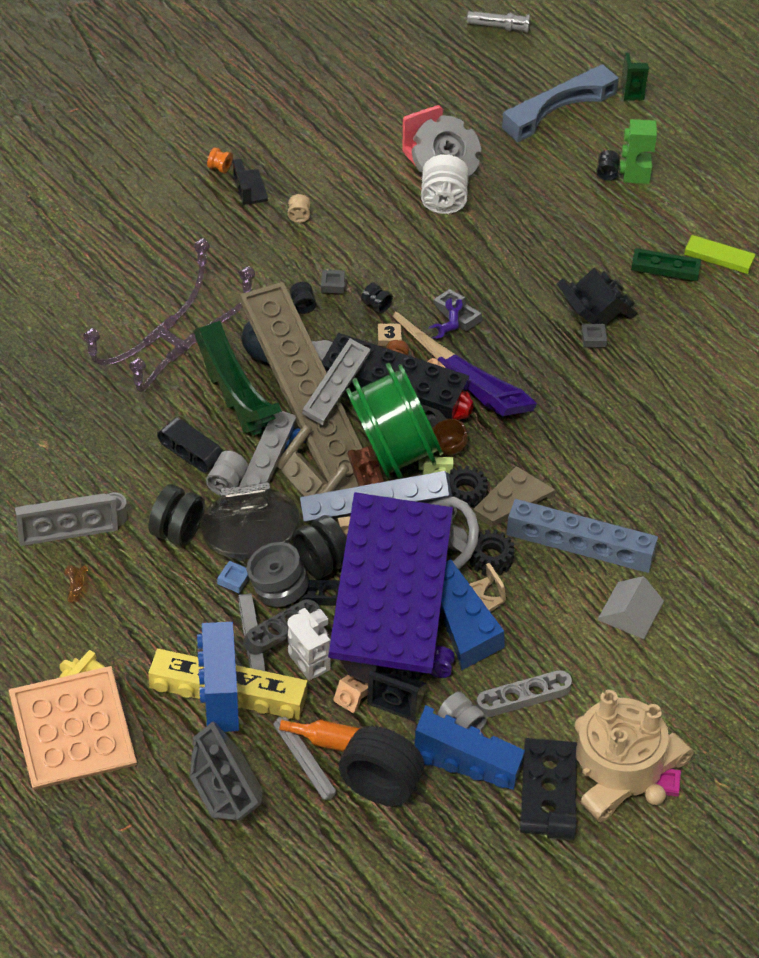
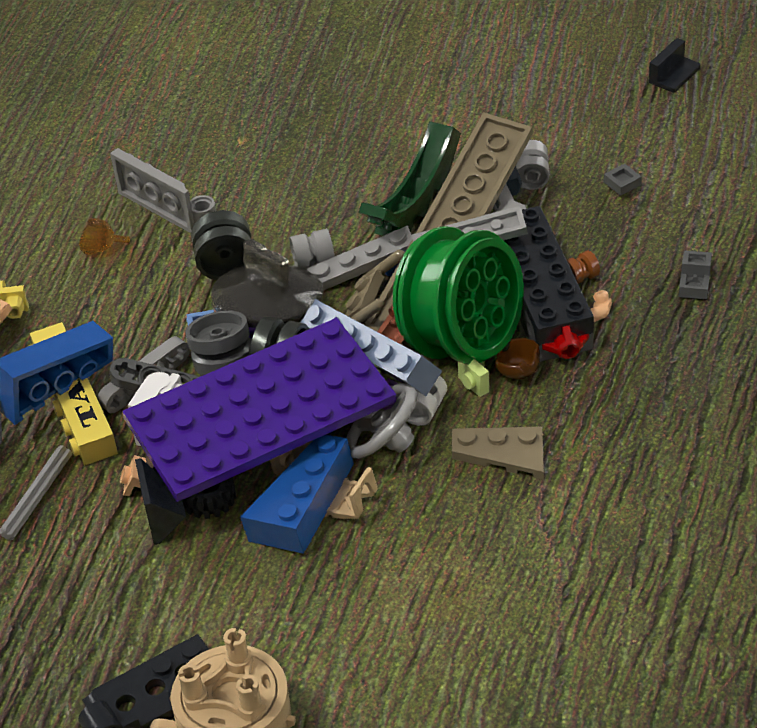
camera: 60 degrees right, 5 degrees down
bar [83,238,255,392] -> none
black beam [157,418,223,473] -> none
orange wheel [207,147,233,173] -> none
orange piece [279,720,360,752] -> none
tan wheel [288,194,311,223] -> none
black wheel [290,282,316,314] -> none
black tyre [338,726,424,806] -> none
black wheel [361,282,393,313] -> none
tan tile [378,324,401,346] -> none
dark purple plate [393,311,537,416] -> none
blue wedge [414,705,525,790] -> none
dark purple arm [428,298,463,339] -> none
dark purple wheel [430,646,455,678] -> none
light grey wheel [438,692,487,731] -> none
black tyre [448,465,488,511] -> none
black tyre [469,530,514,576] -> none
light grey beam [476,670,572,717] -> none
sand blue brick [506,499,658,573] -> none
light grey slope [598,576,664,639] -> none

